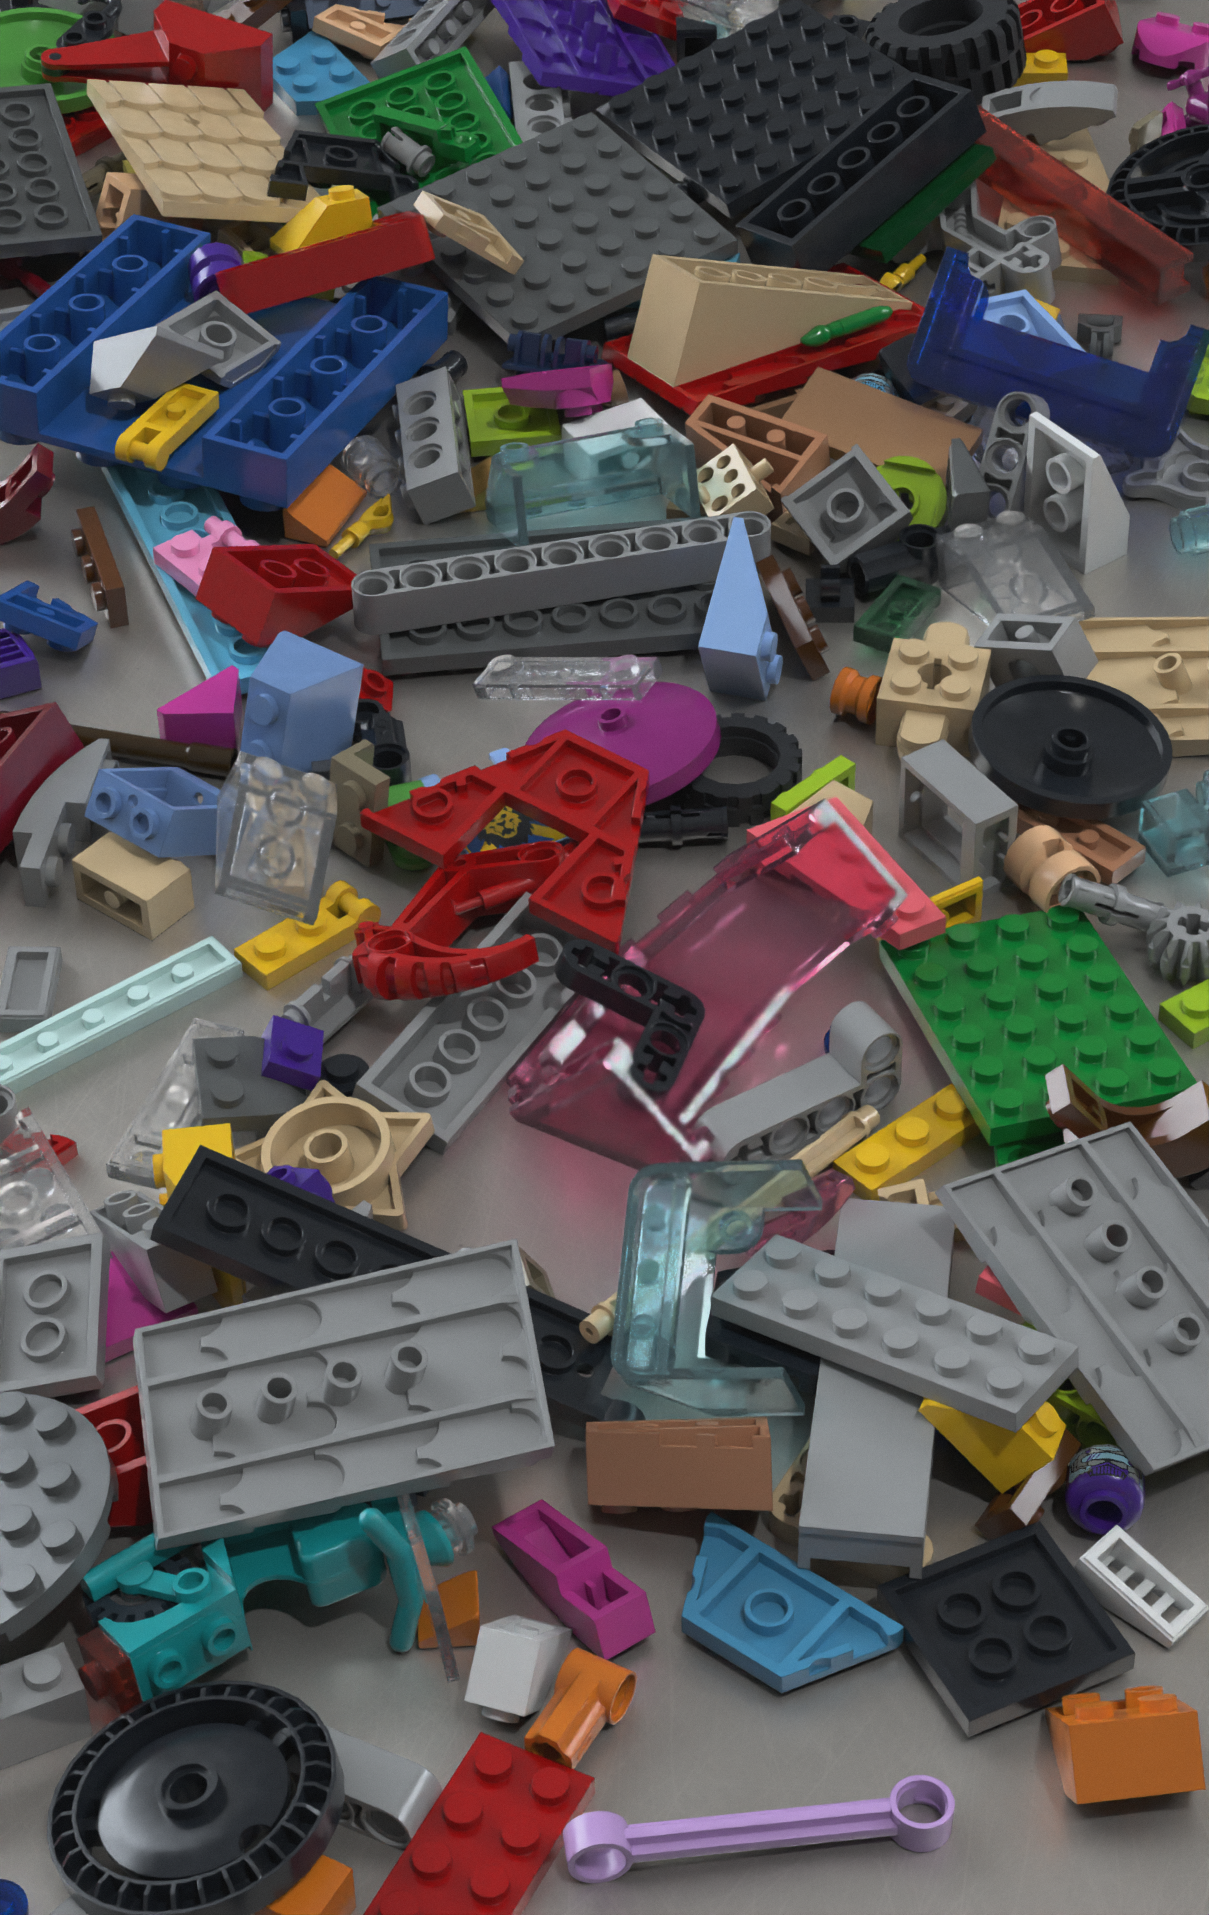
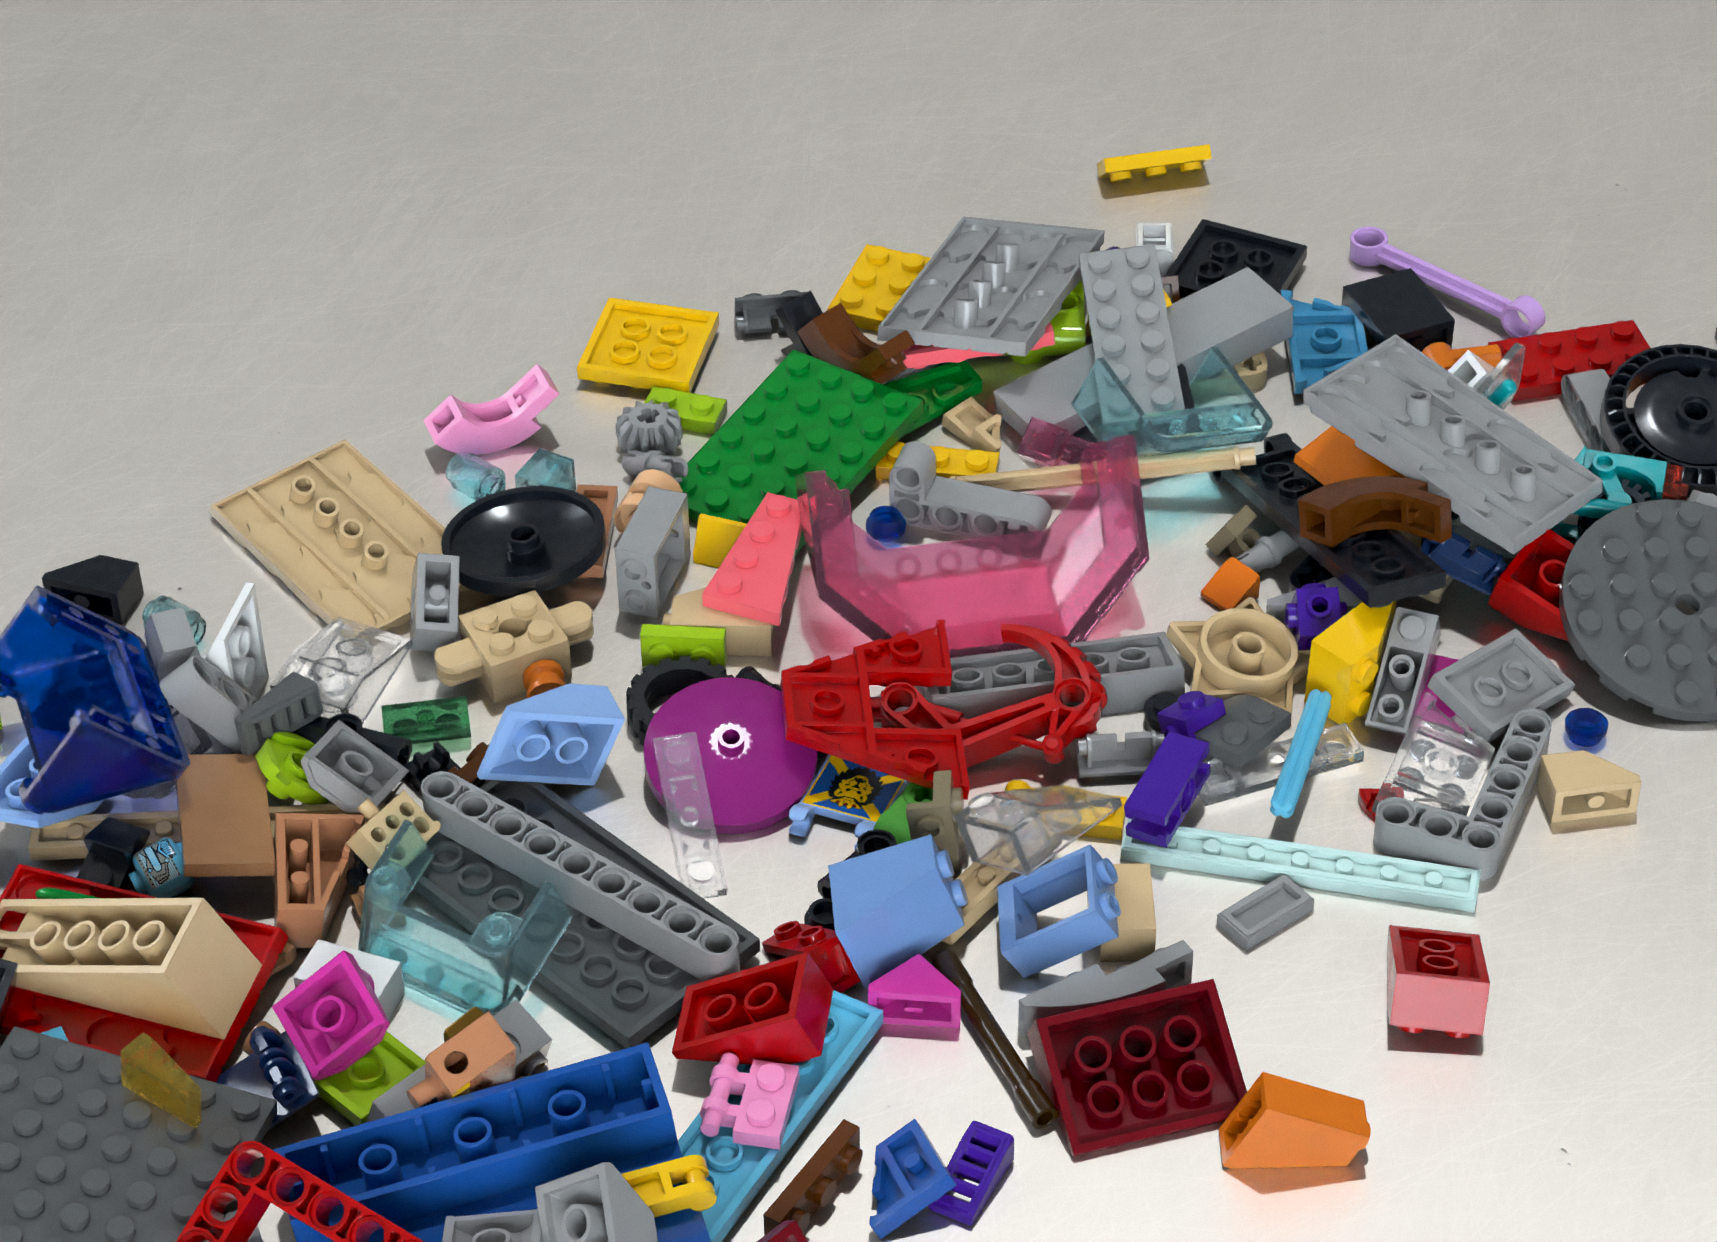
camera: 130 degrees left, 0 degrees up
tan wing [413,190,524,275] -> none
black beam [554,939,706,1109] -> none
nougat wedge [585,1416,773,1514] -> none
orange slope [1045,1685,1206,1805] -> none
none -> clear yellow slope [121,1033,202,1128]
none -> light grey slope [144,607,201,682]
none -> nougat torso [406,1011,516,1109]
none -> dark purple piece [1124,731,1211,848]
none -> orange slope [1200,557,1260,611]
none -> medium azure axle [1270,689,1332,818]
none -> reddish brown arch [1298,476,1452,547]
none -> black panel [1341,268,1455,352]

